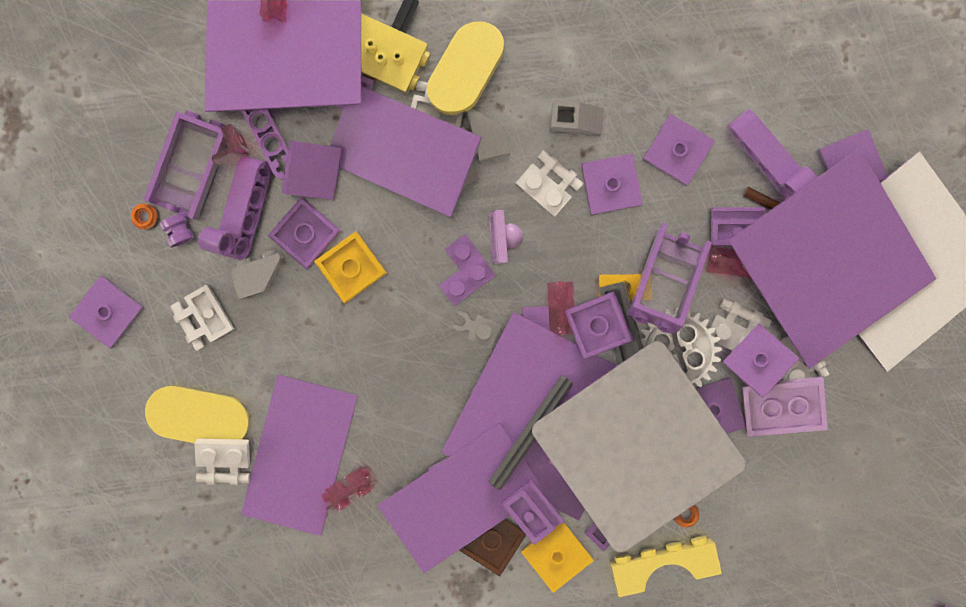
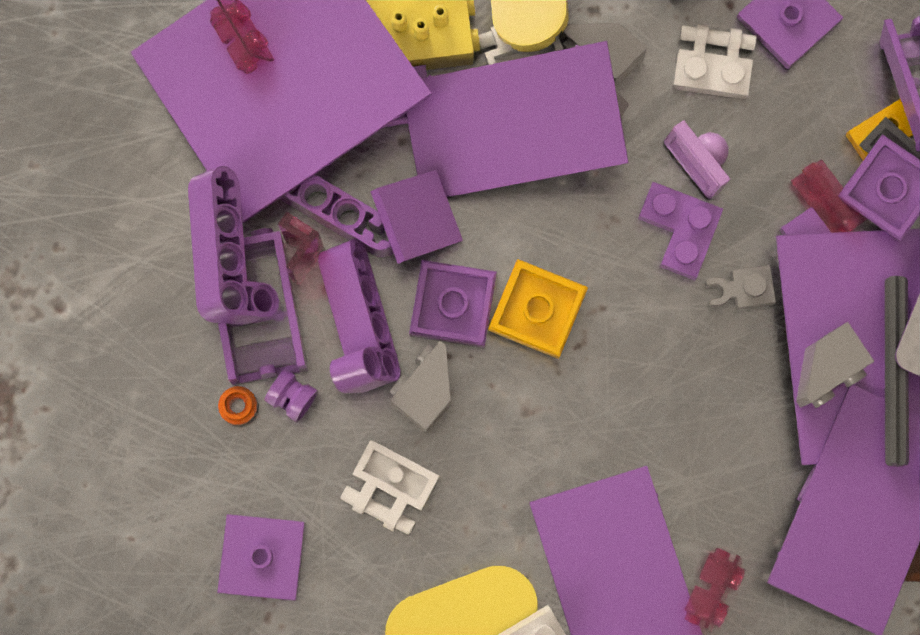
camera: 30 degrees left, 10 degrees down
none -> medium lavender beam [188,166,279,325]
none -> light grey slope [796,322,875,408]

